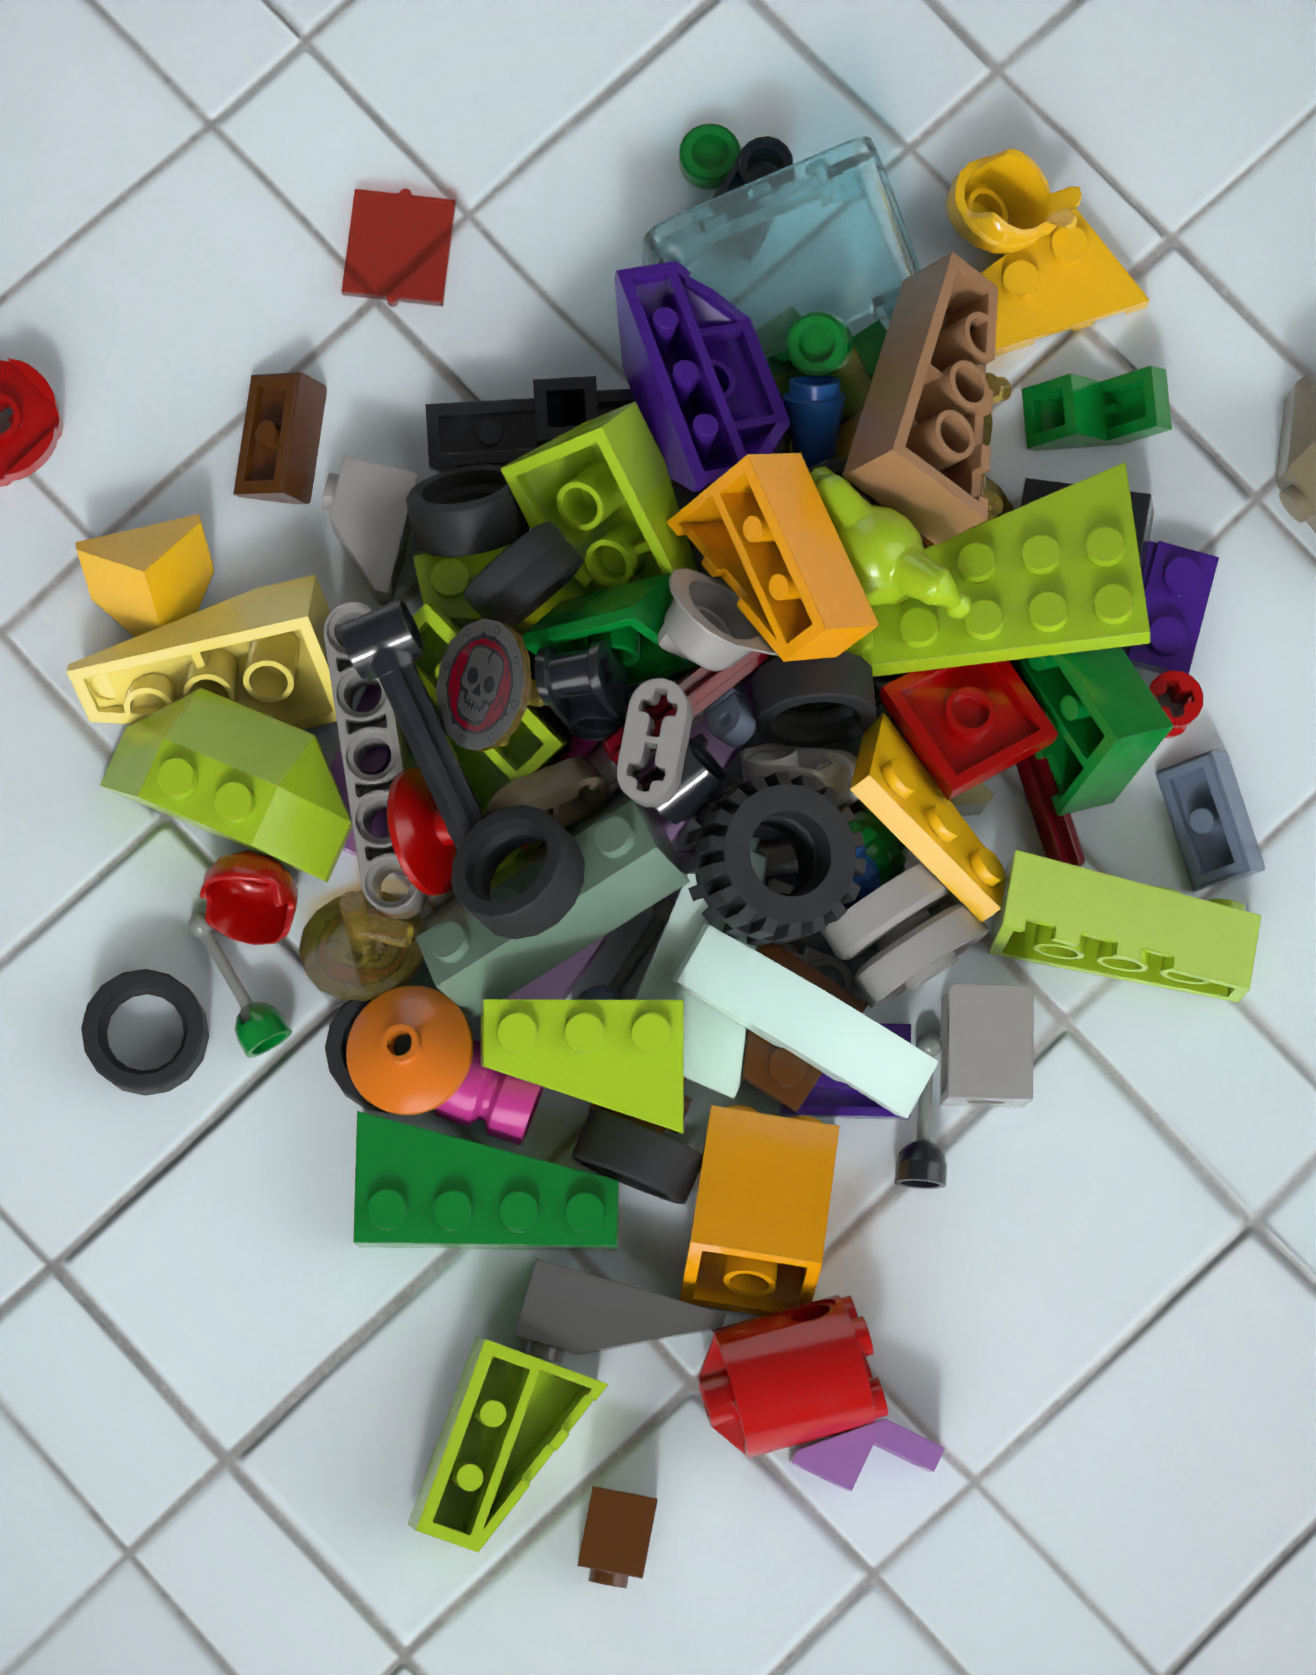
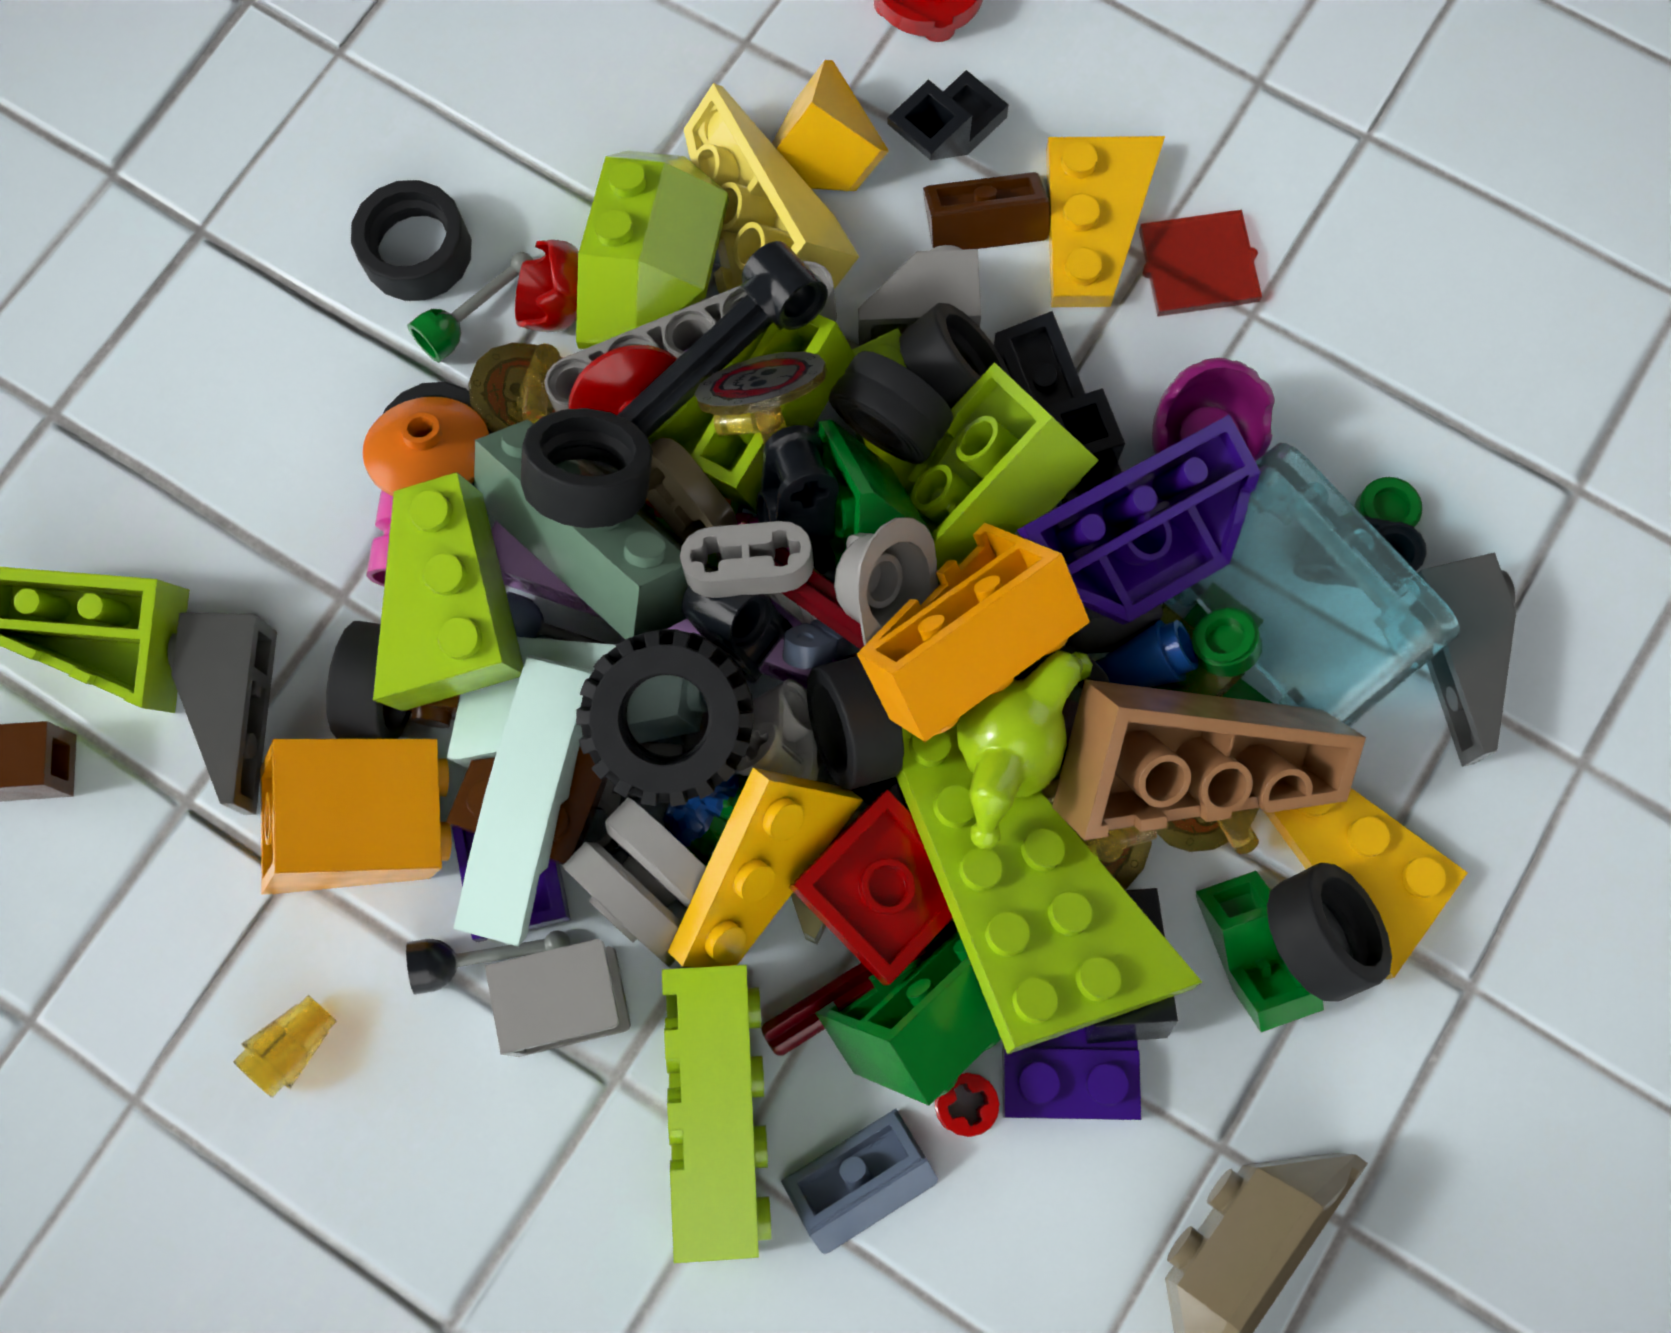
camera: 85 degrees right, 5 degrees down
green wedge [353,1111,618,1251] -> none
red cylinder [697,1295,888,1459] -> none
medium lavender slope [789,1419,945,1491] -> none
yellow hat [946,148,1082,254] -> none
none -> clear yellow cone [233,995,337,1098]
none -> black slope [887,70,1009,161]
none -> yellow wing [1046,136,1165,307]
none -> magenta piece [1152,358,1275,467]
none -> black tyre [1267,863,1392,1002]
none -> dark grey slope [1401,552,1516,767]

